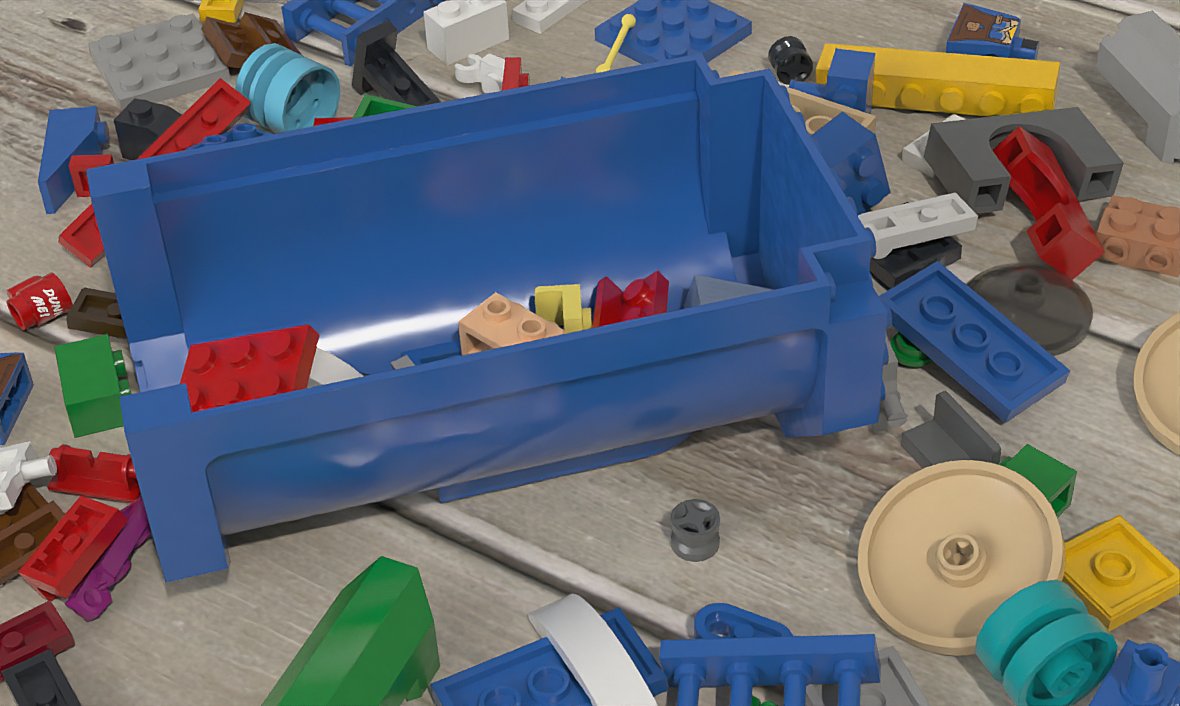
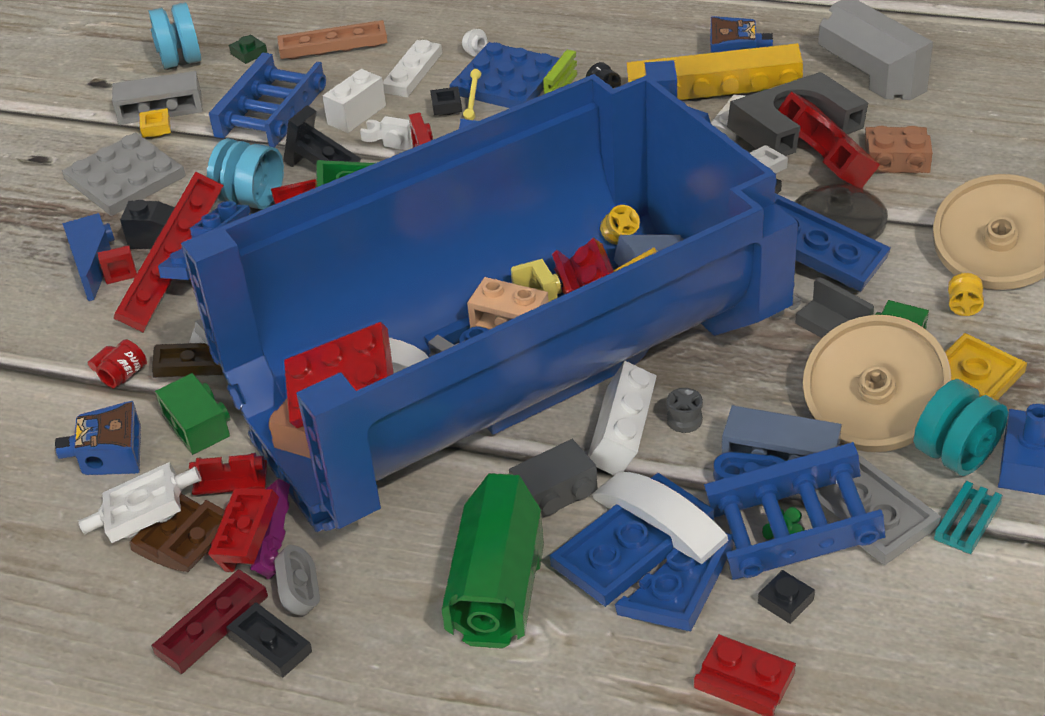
camera: 15 degrees left, 0 degrees up
reddish brown slope [201,12,302,69] -> none
none -> light grey plate [275,545,320,616]
none -> black plate [430,87,462,115]
none -> dark grey brick [509,438,598,518]
none -> lime tile [543,49,577,94]
none -> white brick [588,361,657,475]
none -> yellow wheel [600,205,640,245]
none -> sand blue brick [722,405,842,461]
none -> yellow wheel [948,273,984,316]

